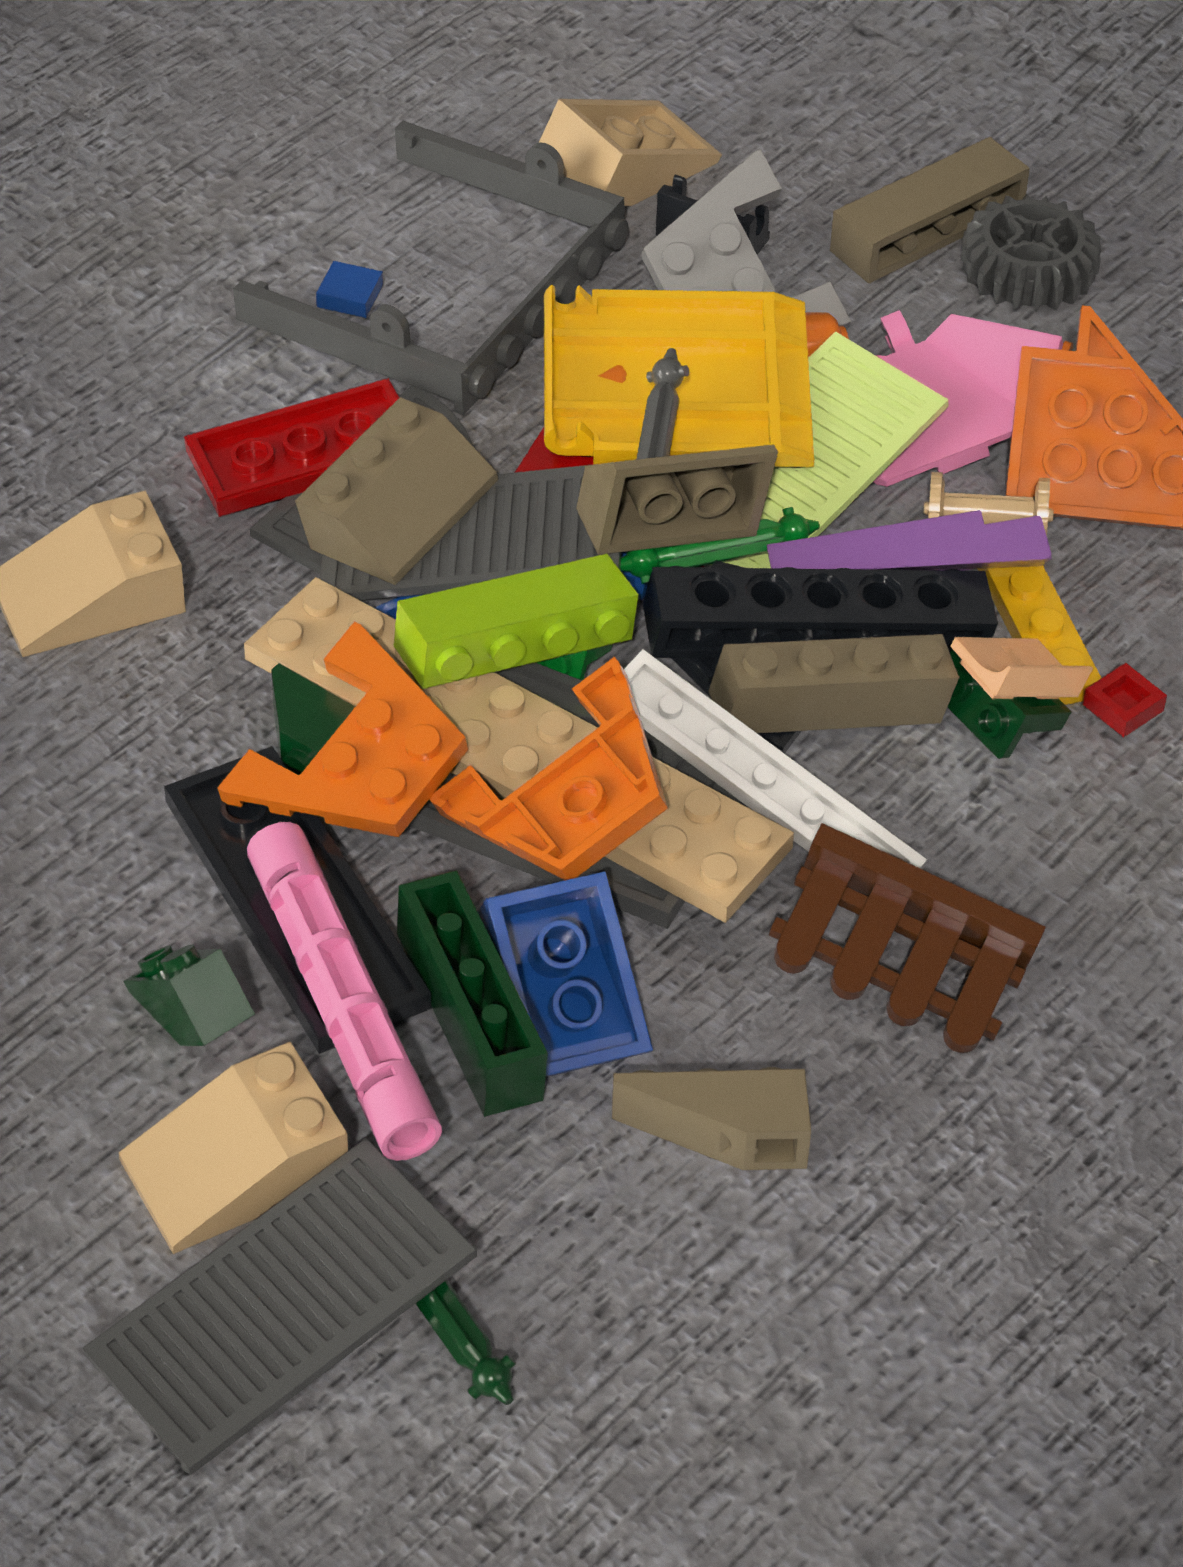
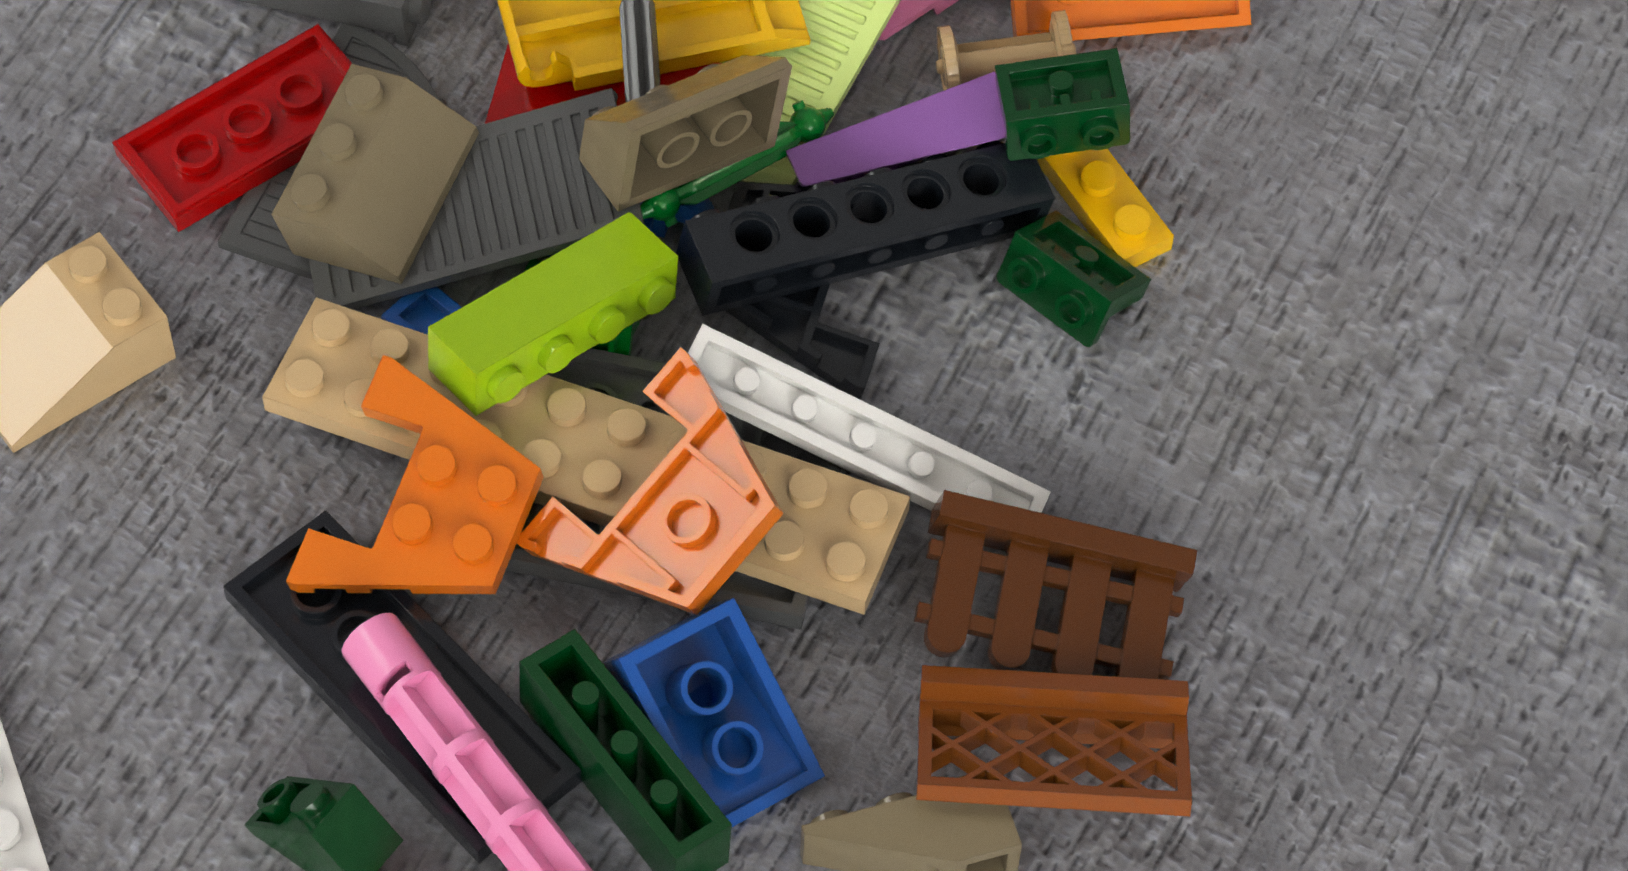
camera: 15 degrees left, 10 degrees up
dark green slope [271,663,355,775] -> none
dark tan brick [709,634,959,733] -> none
light nougat piece [950,637,1093,699] -> none
red plate [1082,663,1167,738] -> none
none -> dark orange fence [916,665,1192,816]
none -> dark green bracket [995,48,1130,161]

